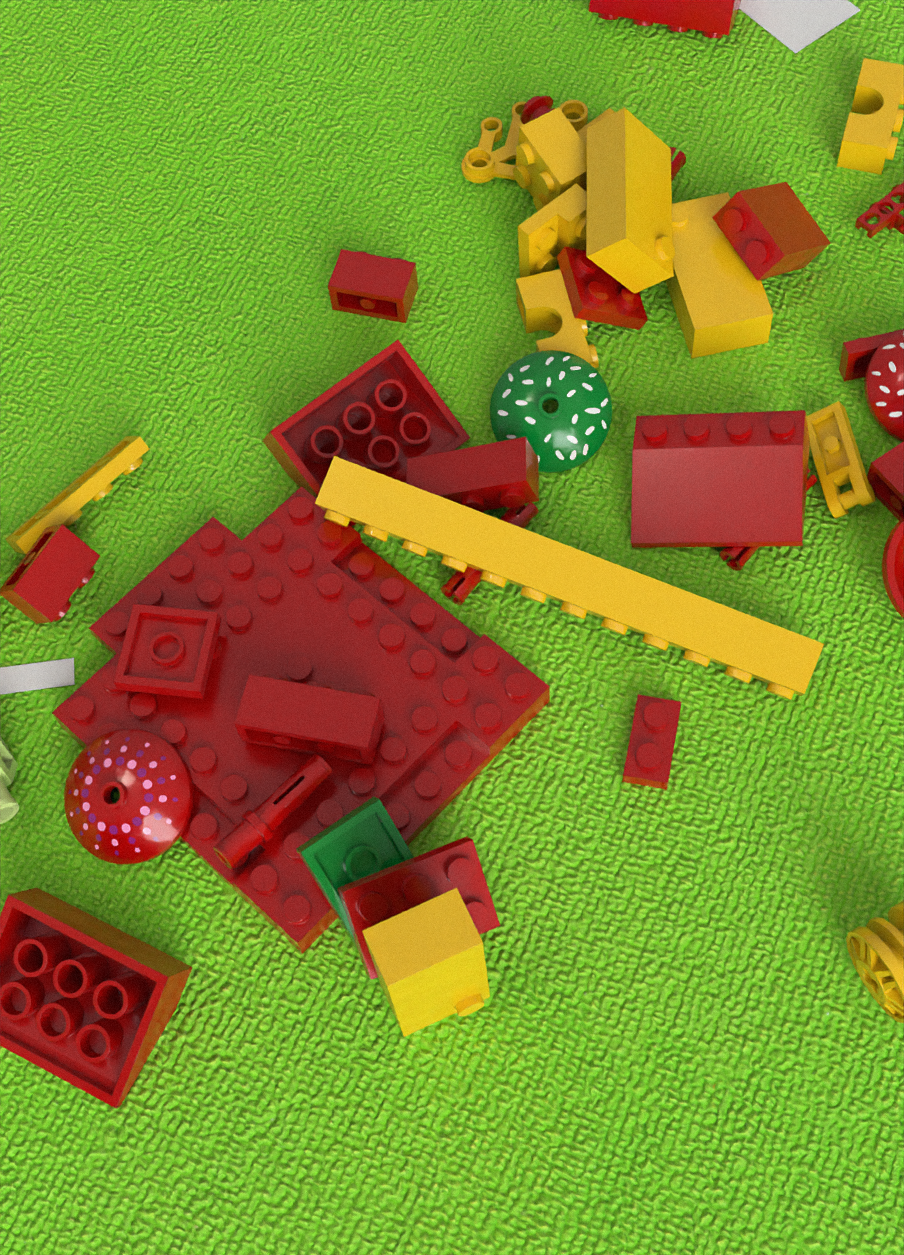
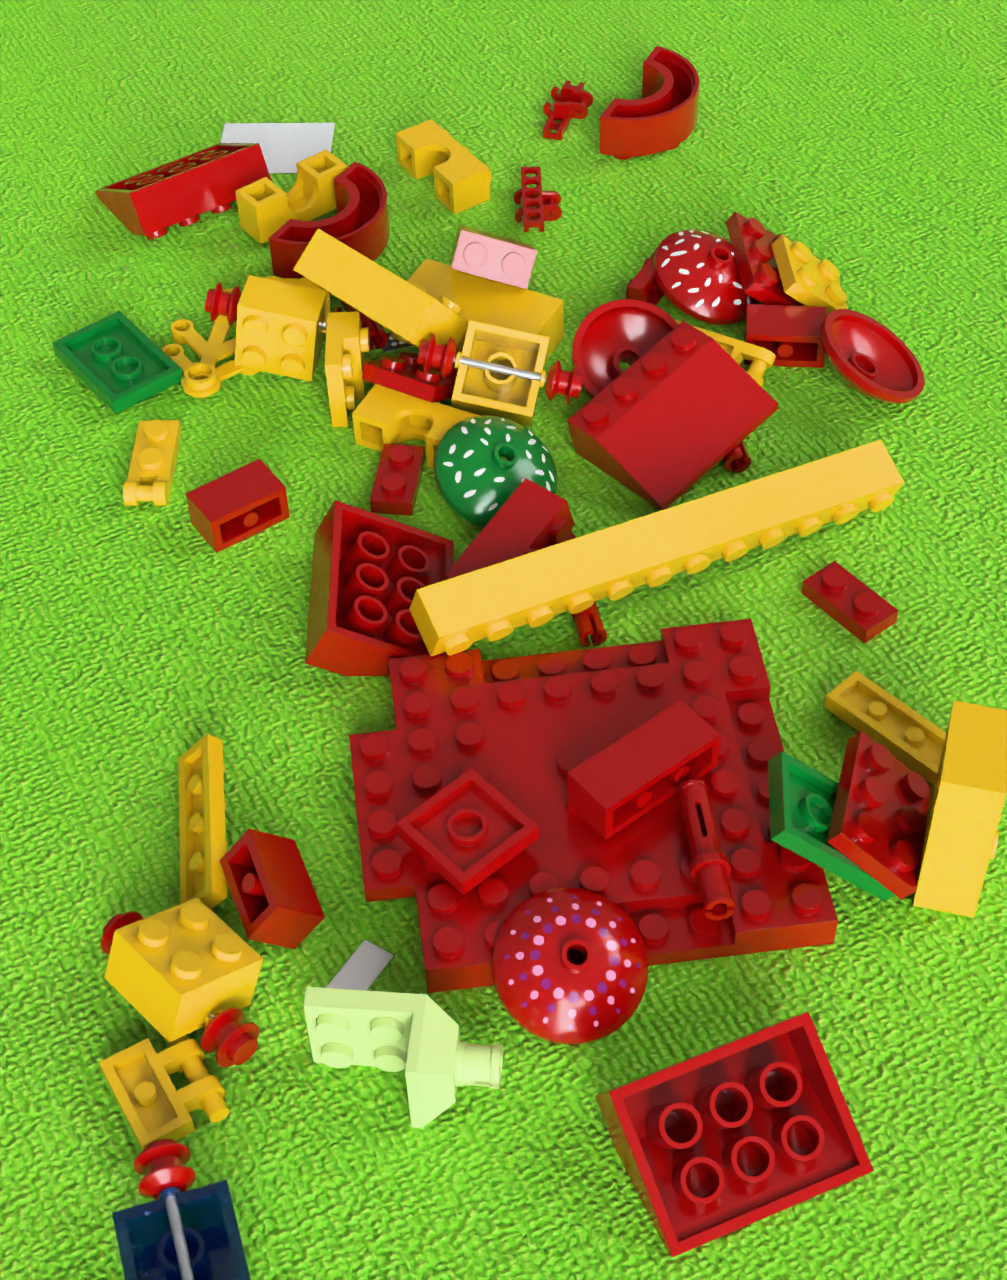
camera: 55 degrees left, 15 degrees down
none -> green plate [52,311,183,414]
none -> yellow plate [123,420,182,506]
none -> yellow arch [235,149,347,244]
none -> red brick [269,161,390,279]
none -> red plate [370,444,426,516]
none -> yellow brick [417,320,584,427]
none -> red dish [571,299,679,399]
none -> yellow plate [824,670,946,786]

